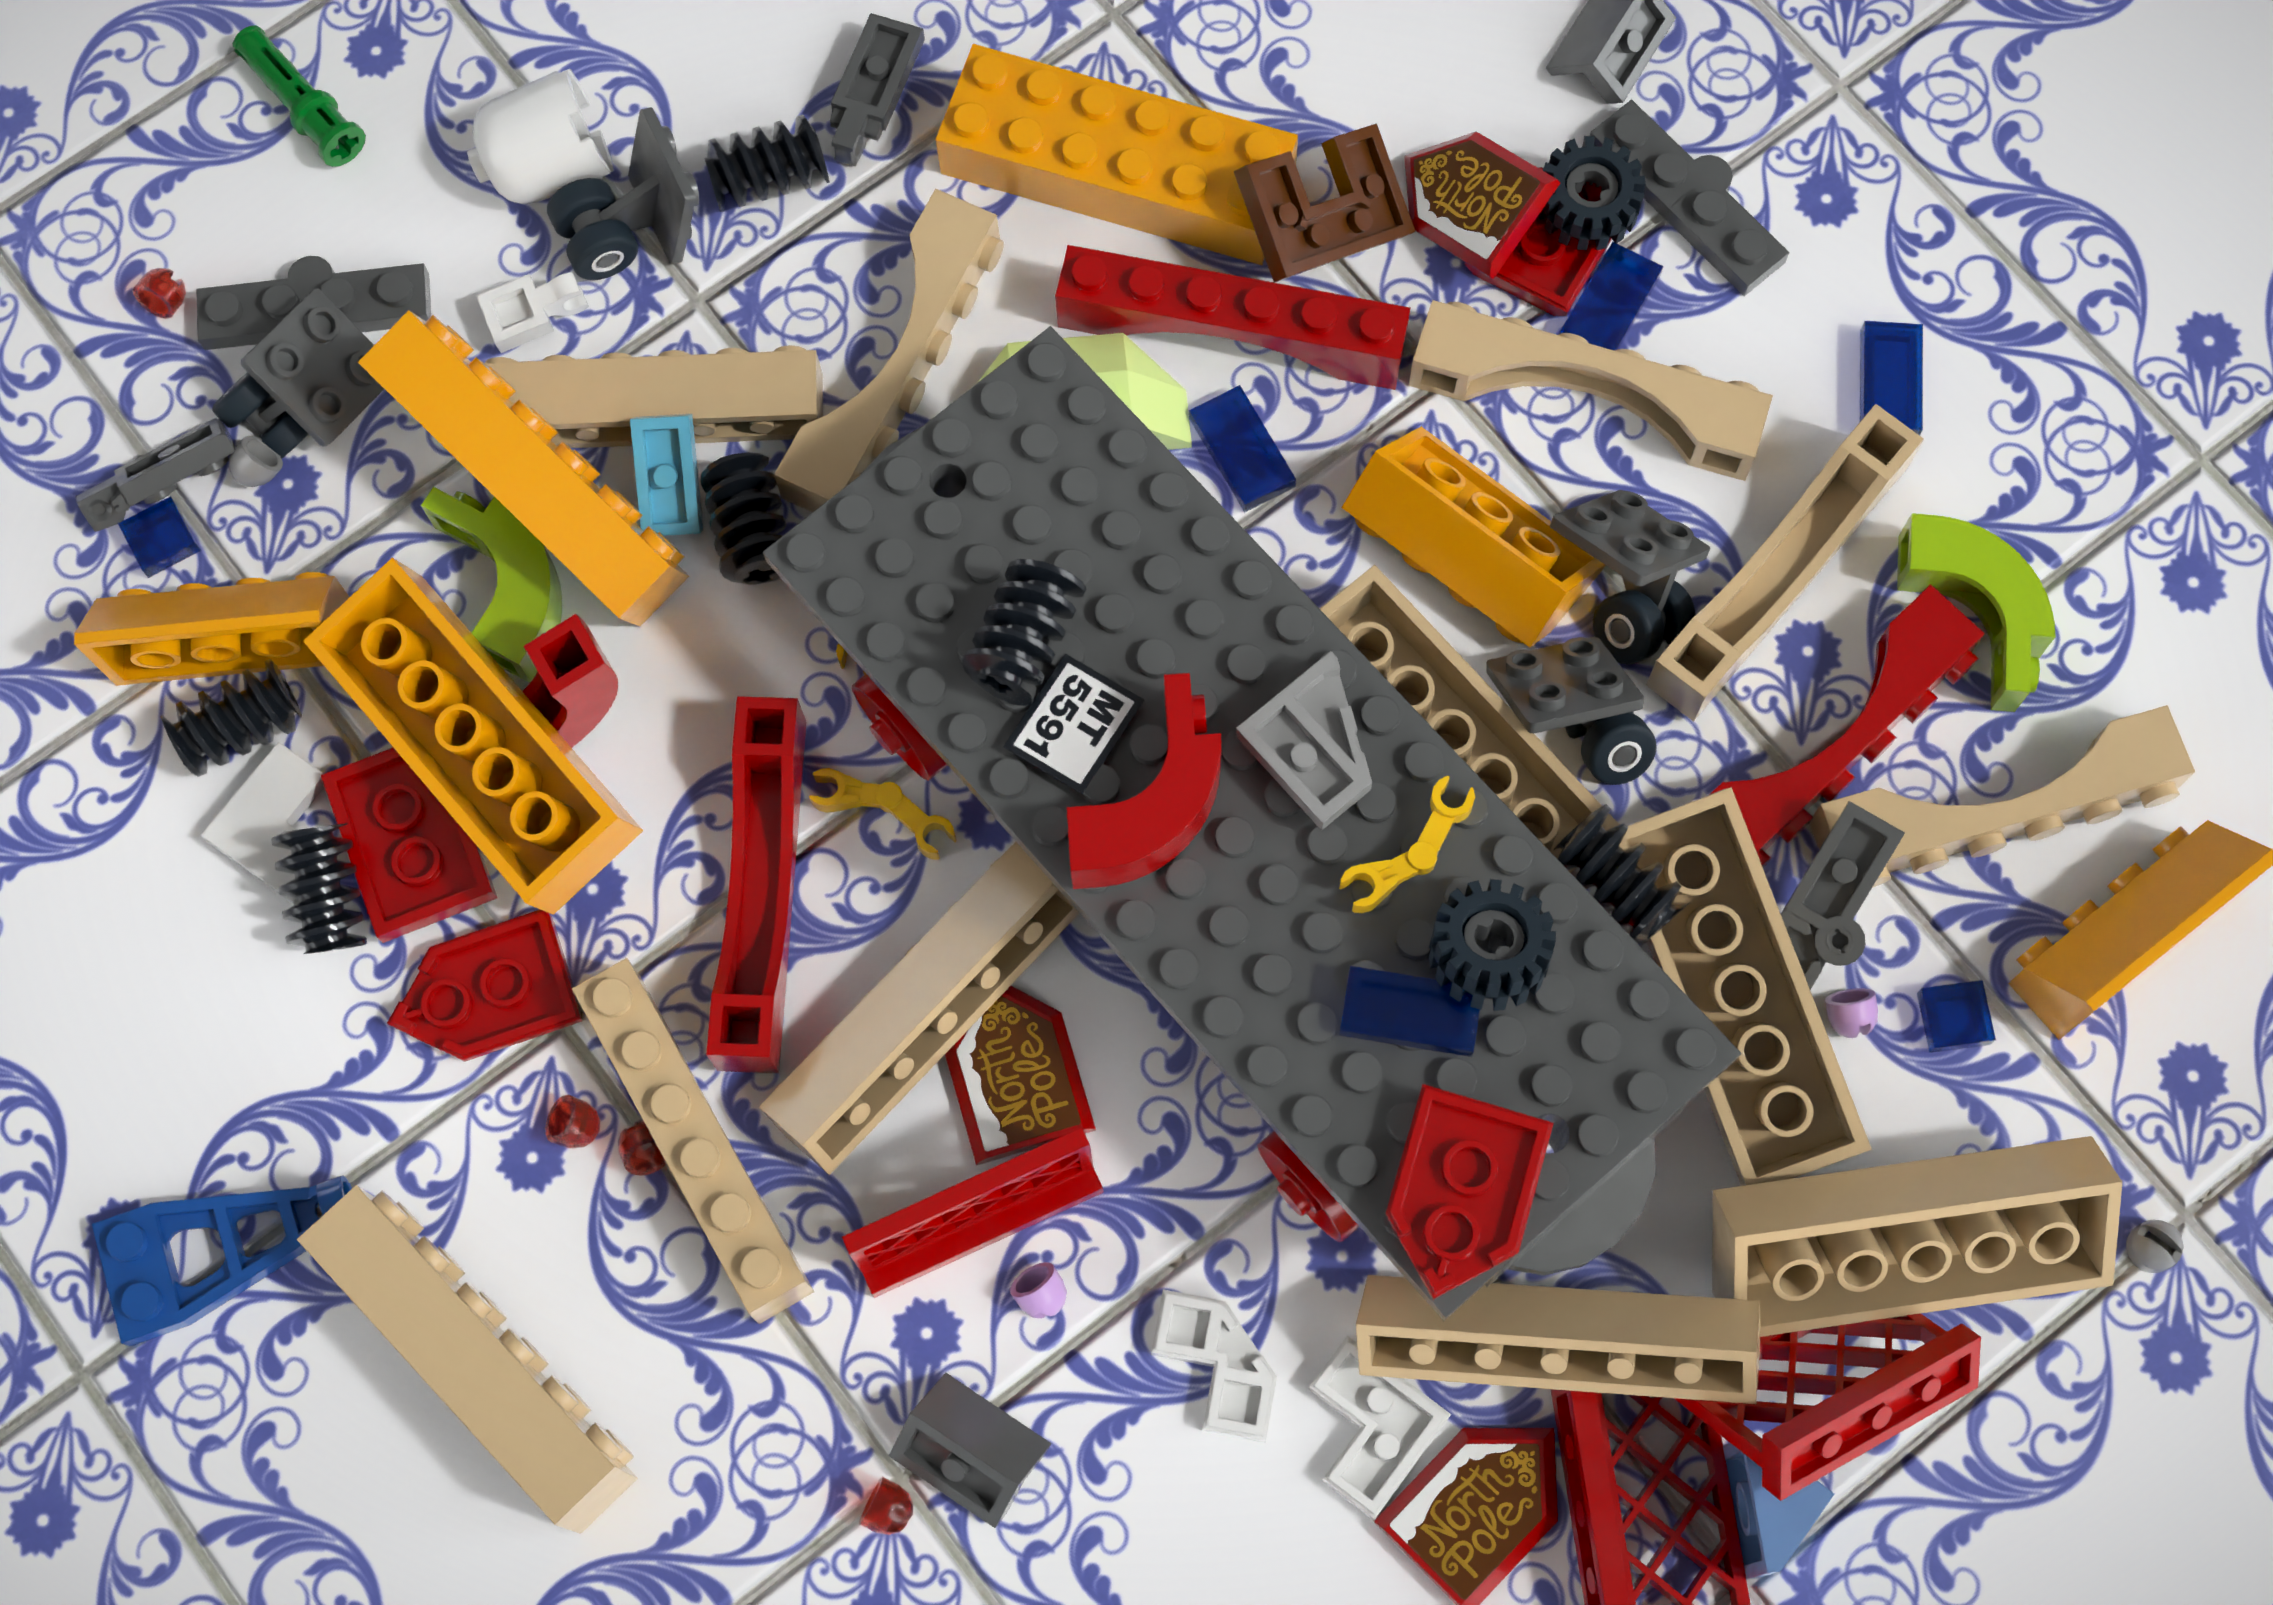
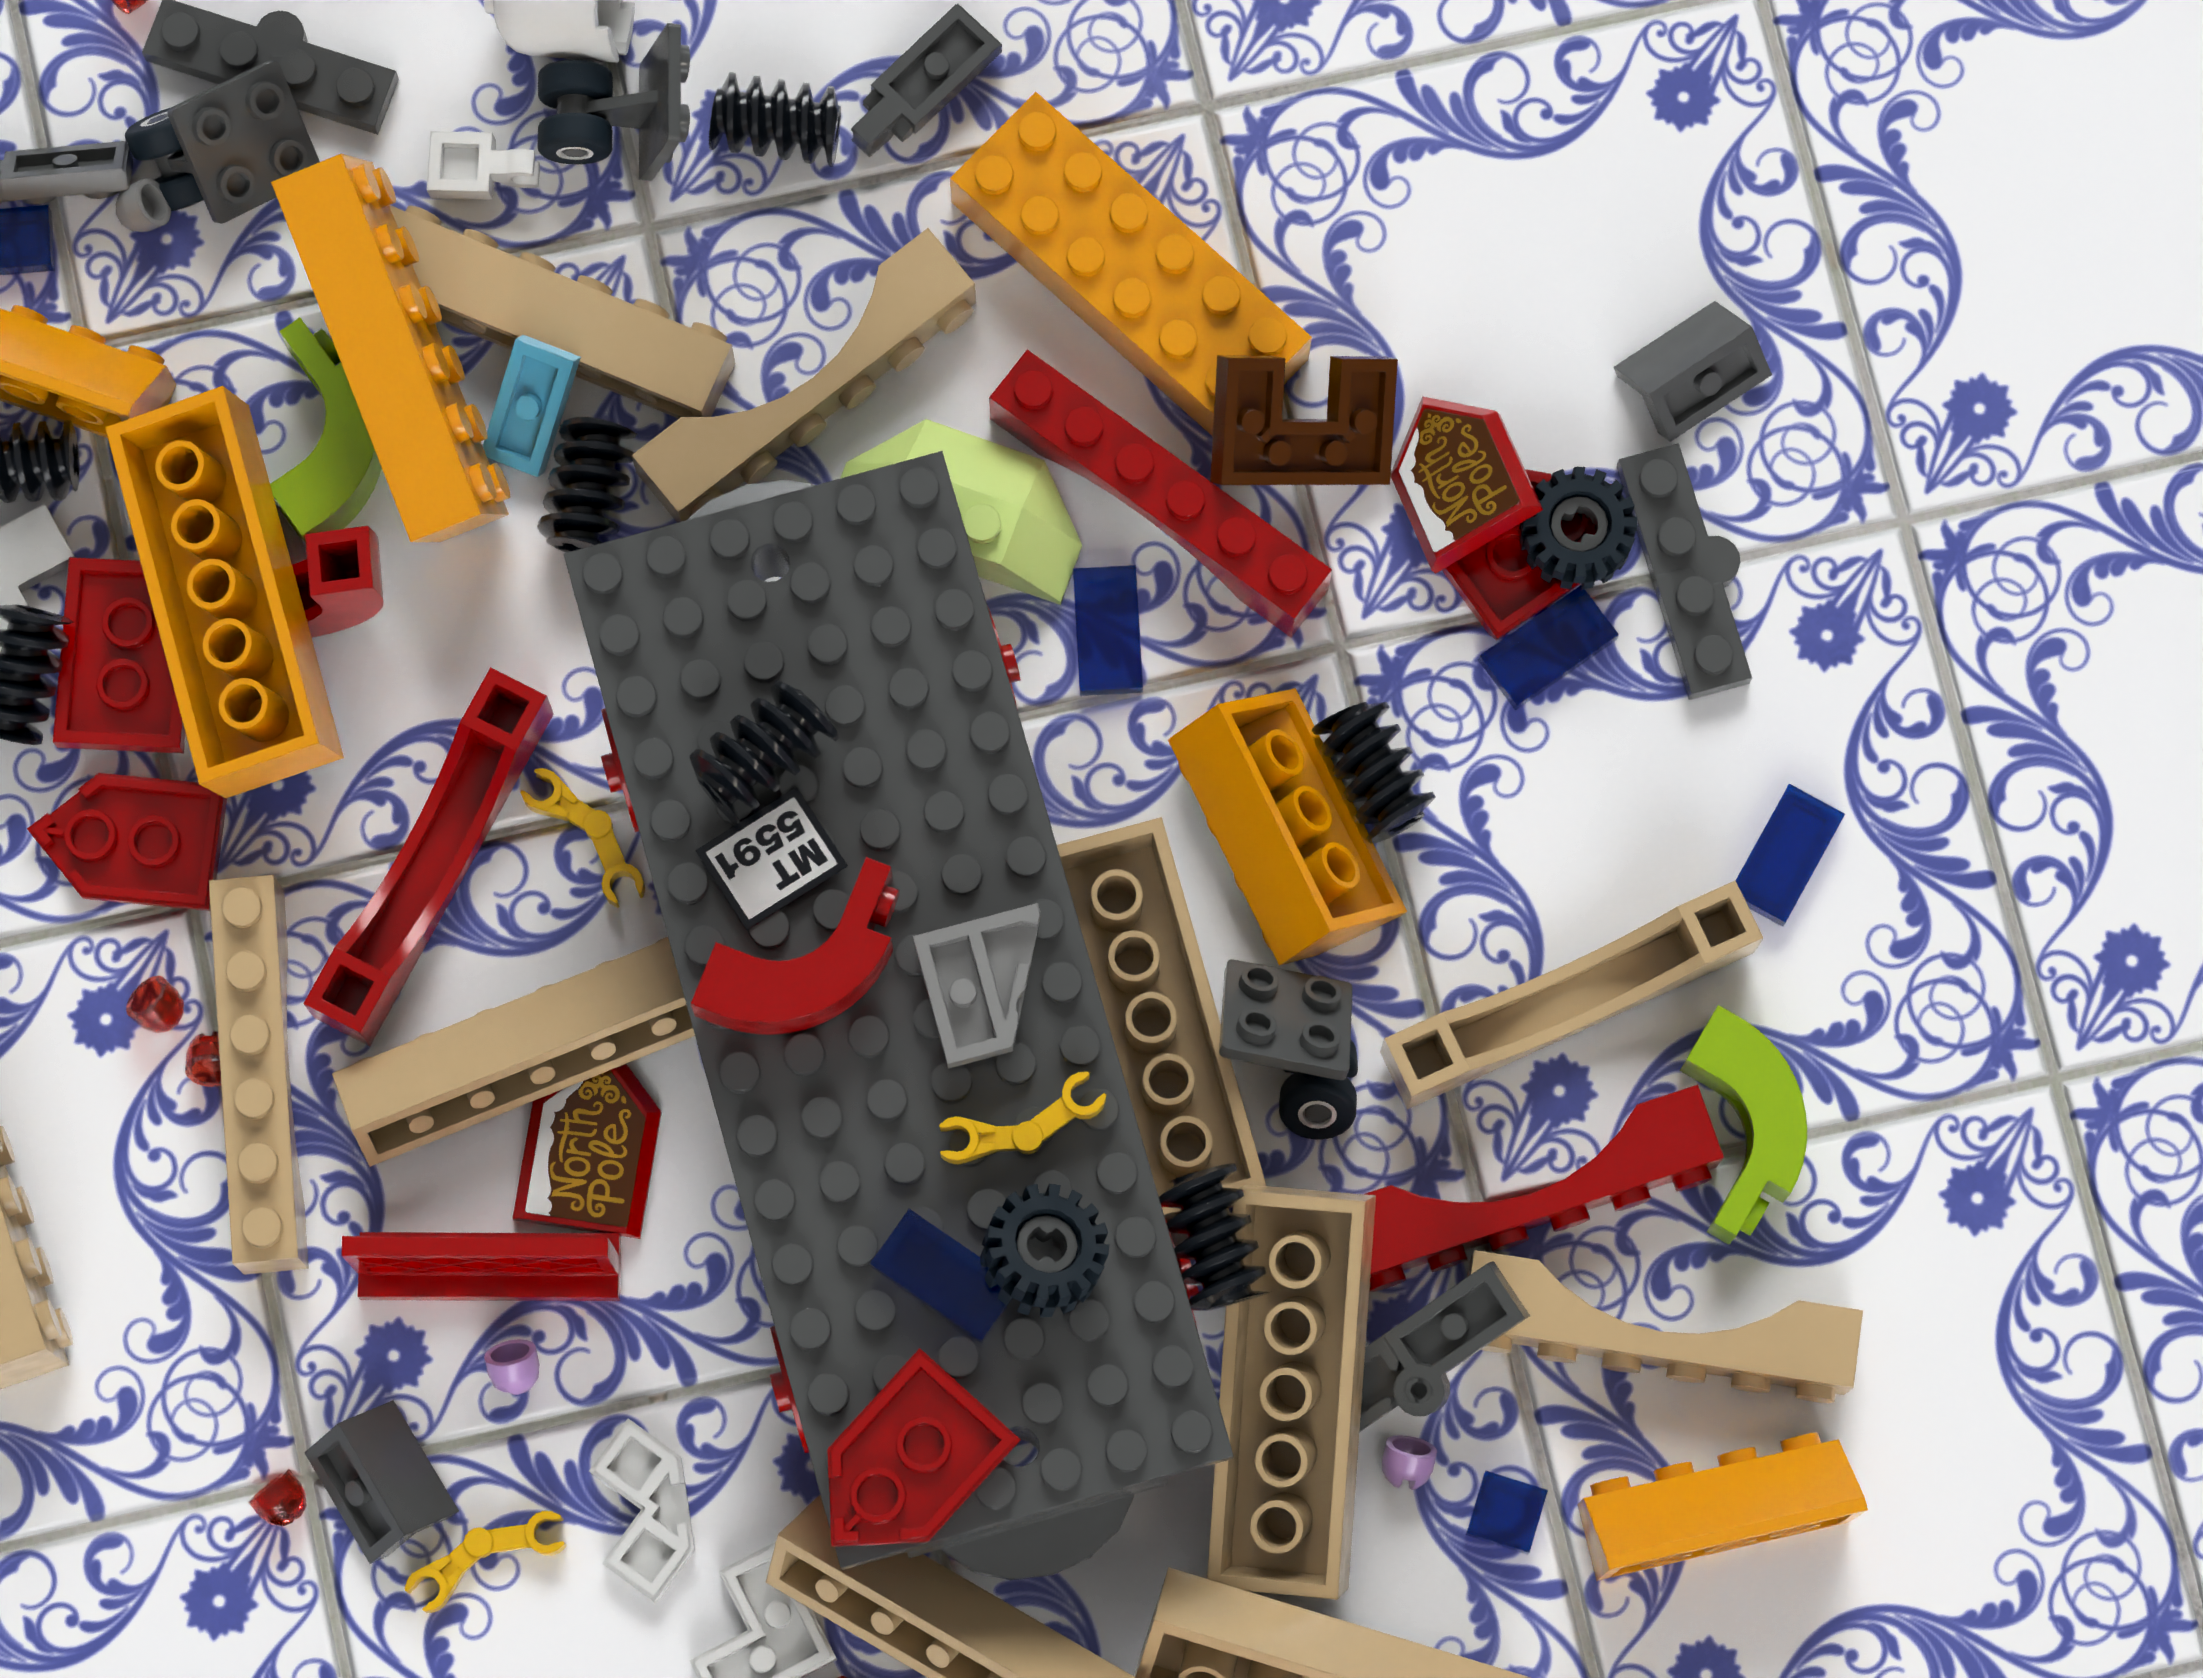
camera: 20 degrees right, 5 degrees up
tan arch [1409,300,1773,481] -> none
dark grey plate [1550,490,1710,665] -> none
none -> yellow piece [405,1511,567,1613]
none -> black piece [1312,702,1436,844]

